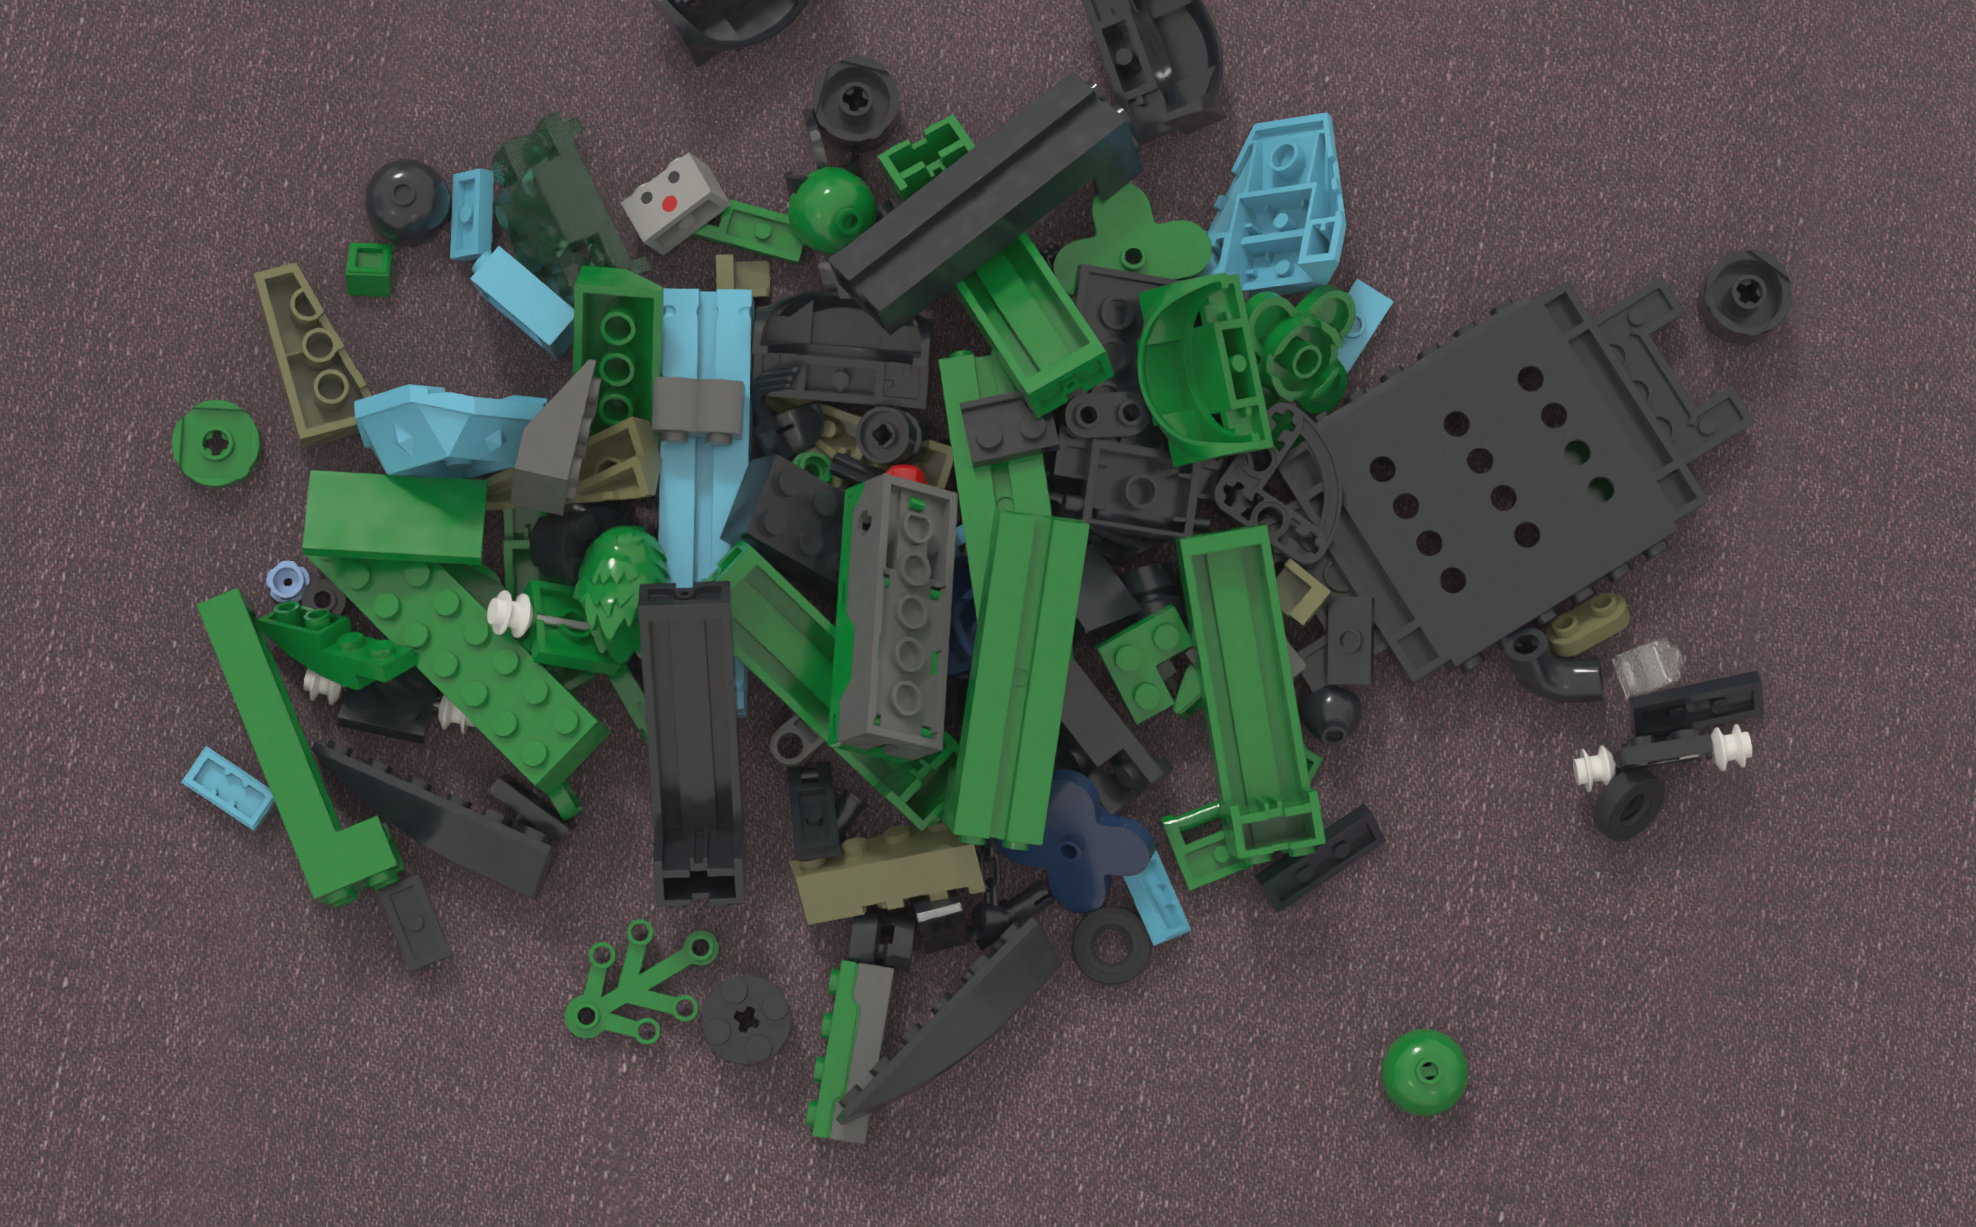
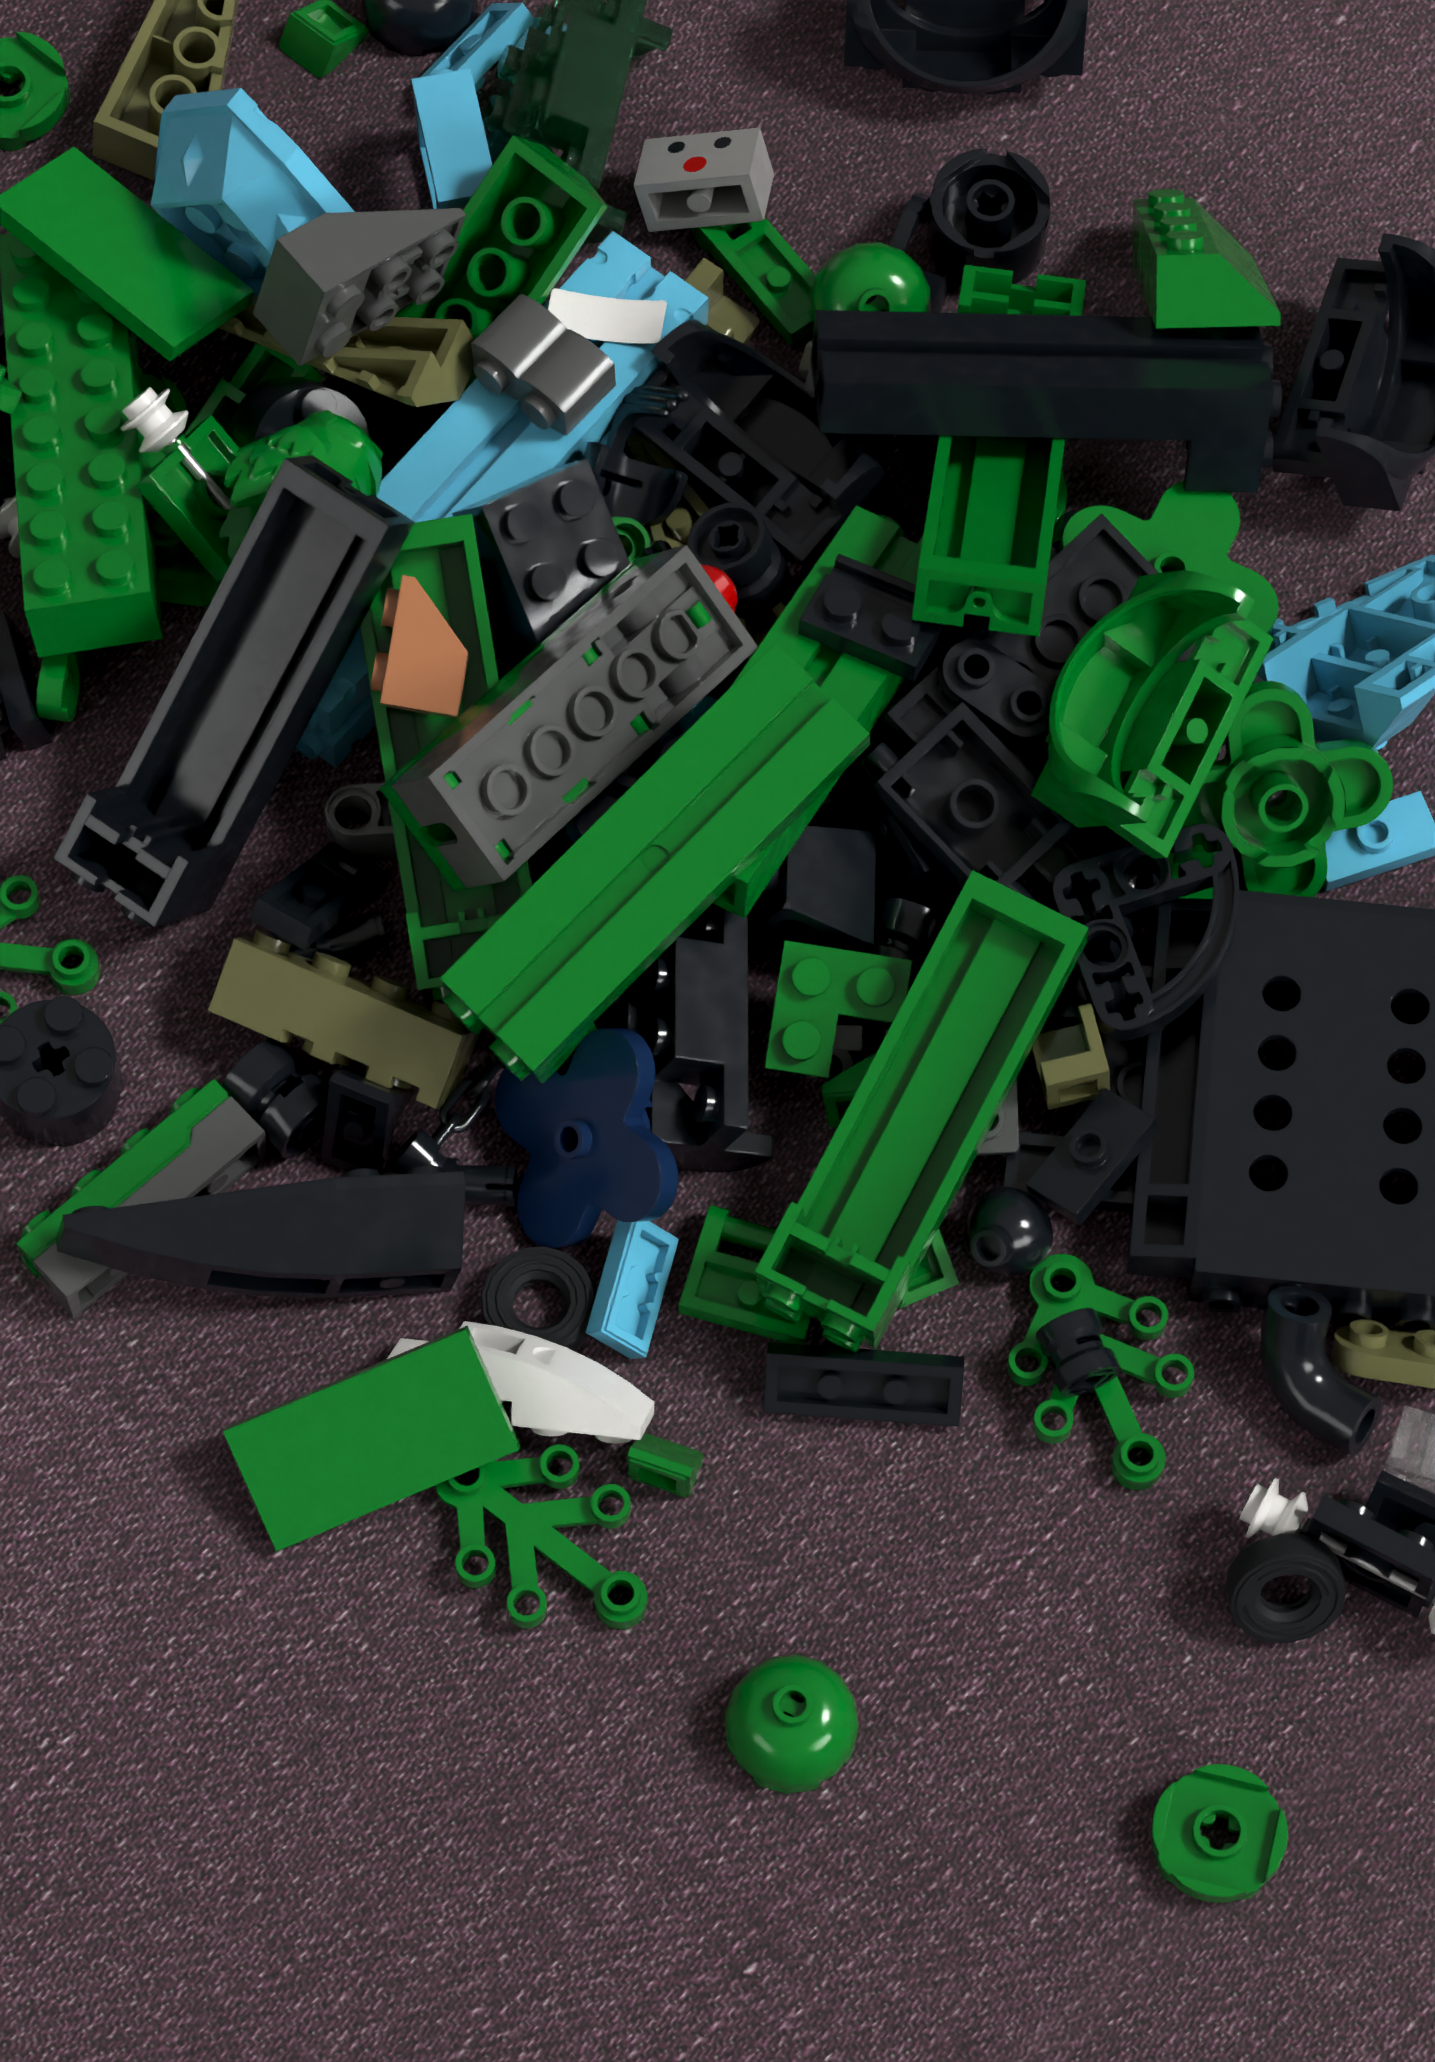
camera: 40 degrees right, 15 degrees down
none -> green tile [223,1325,520,1552]
none -> nougat slope [370,575,469,719]
none -> white slope [387,1321,654,1444]
none -> green plant [435,1444,647,1630]
none -> white sticker [548,288,667,344]
none -> green slope [627,1434,704,1498]
none -> green plant [1007,1254,1194,1491]
none -> black wheel [1035,1308,1121,1397]
none -> green slope [1132,189,1281,329]
none -> green plate [1150,1764,1288,1903]

